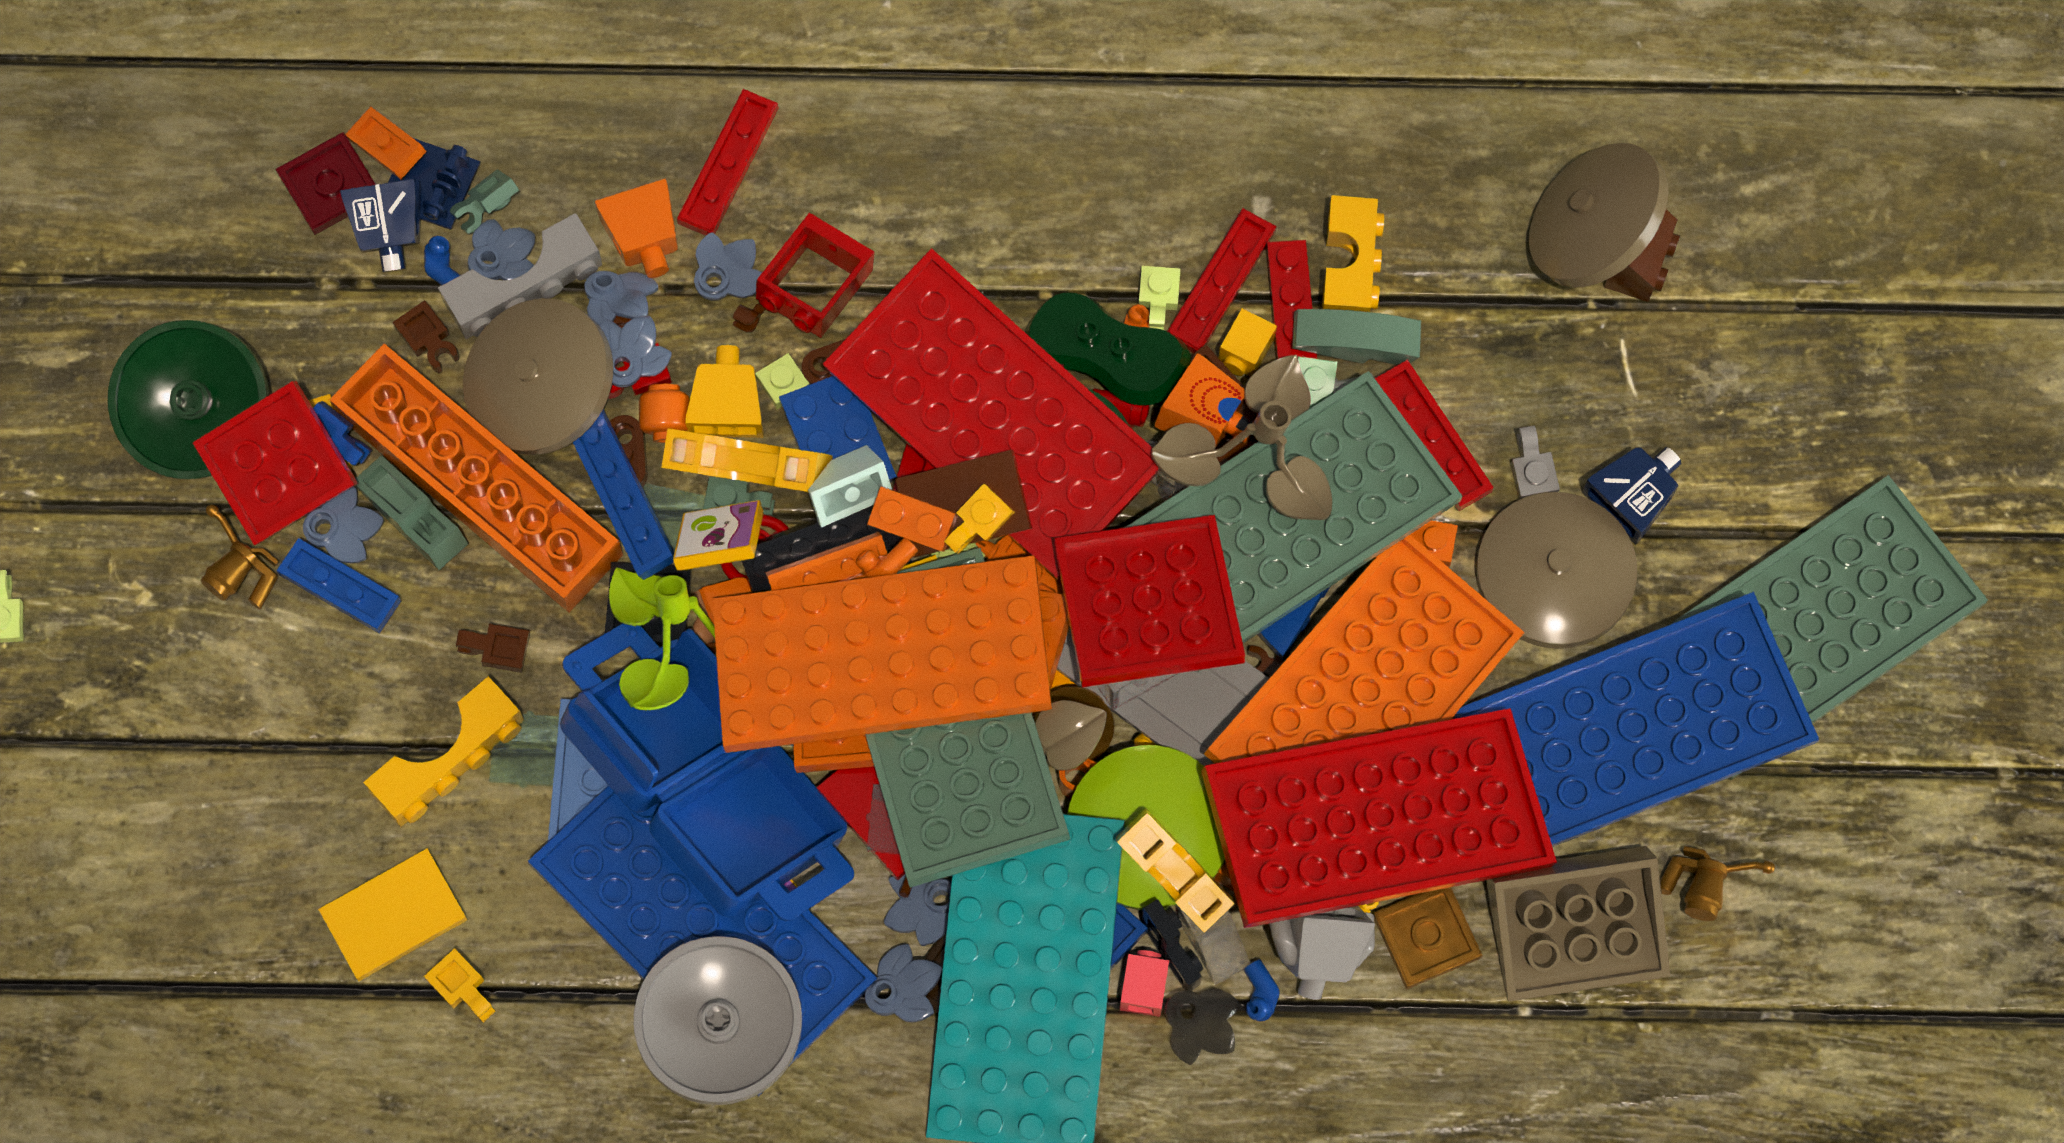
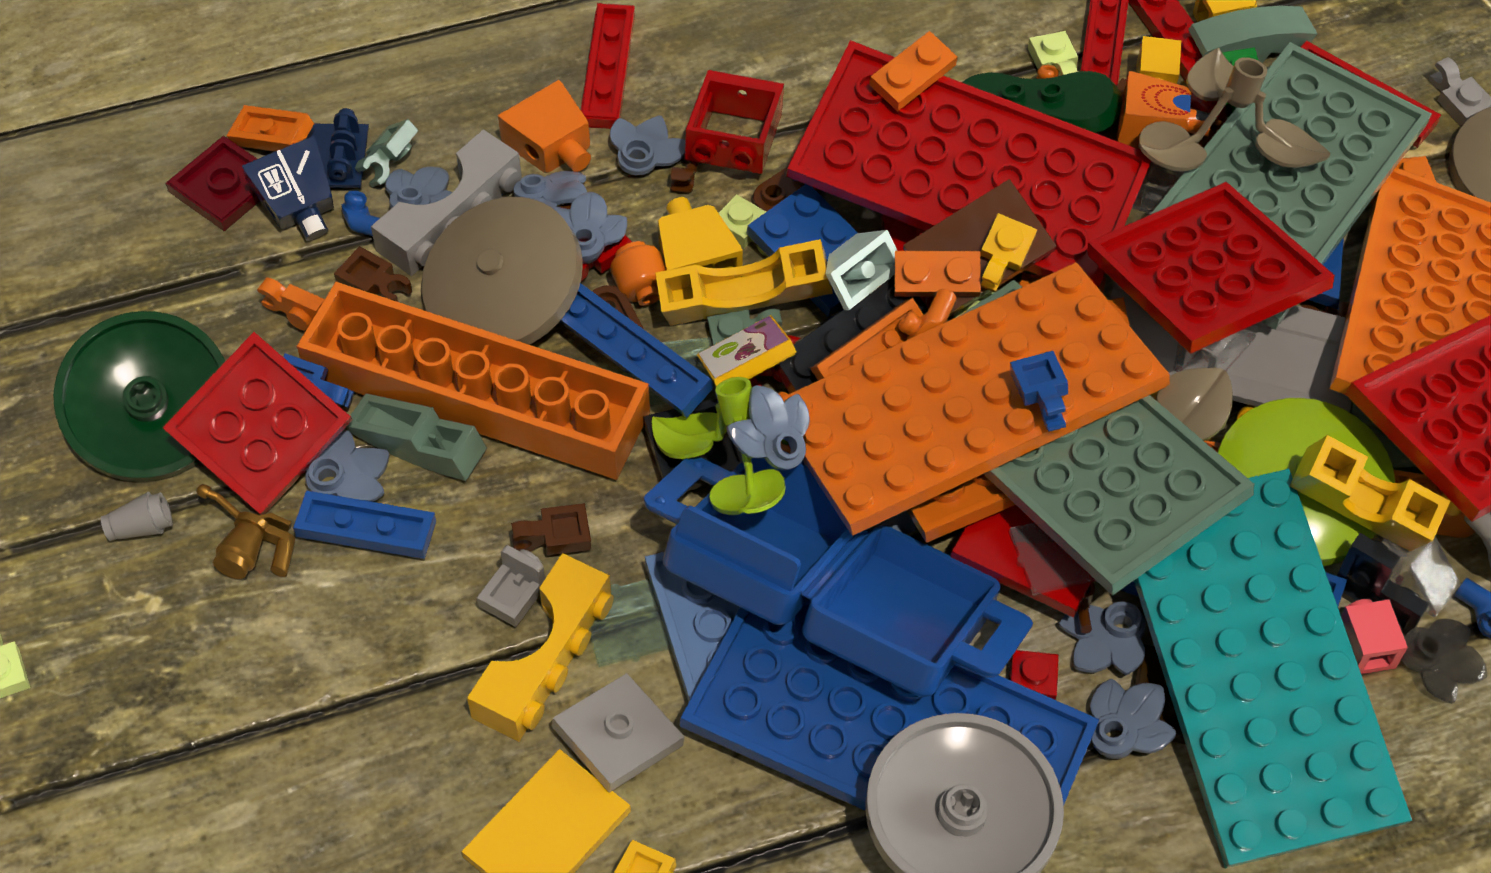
camera: 20 degrees left, 15 degrees down
none -> light grey cone [101,492,173,541]
none -> orange plate [257,277,325,331]
none -> light grey bracket [477,545,545,627]
none -> light grey plate [552,673,685,792]
none -> sand blue plate [726,385,810,470]
none -> orange plate [870,31,958,112]
none -> blue plate [1010,351,1068,432]
none -> red plate [1010,650,1059,700]

